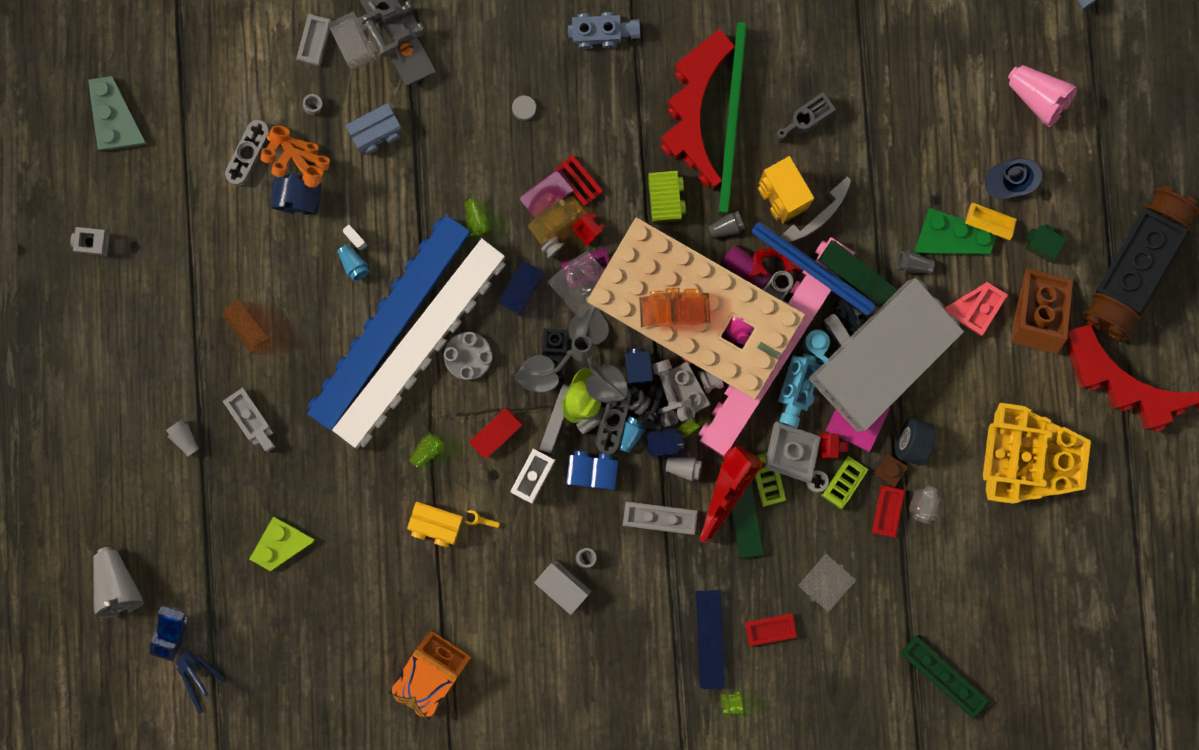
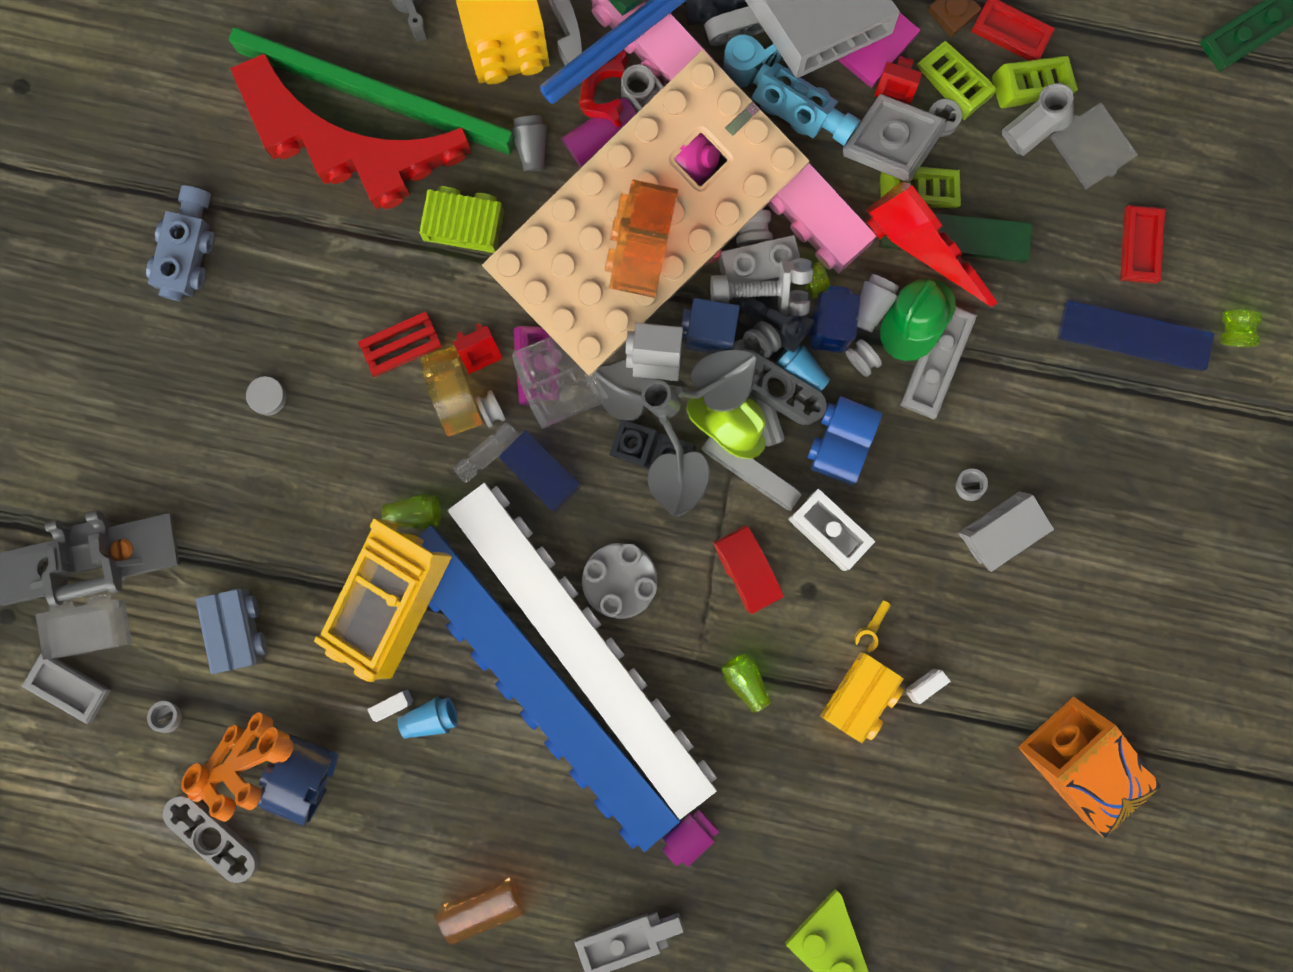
camera: 80 degrees left, 0 degrees up
magenta slope [519,170,574,218] -> none
none -> yellow door [314,519,452,682]
none -> clear axle [453,422,520,483]
none -> light grey brick [625,322,683,381]
none -> magenta brick [662,809,720,867]
none -> light grey bush [845,339,882,377]
none -> green piece [880,279,956,361]
none -> white tile [905,669,951,704]
none -> lime slope [992,56,1078,109]
none -> light grey piece [1002,83,1074,156]

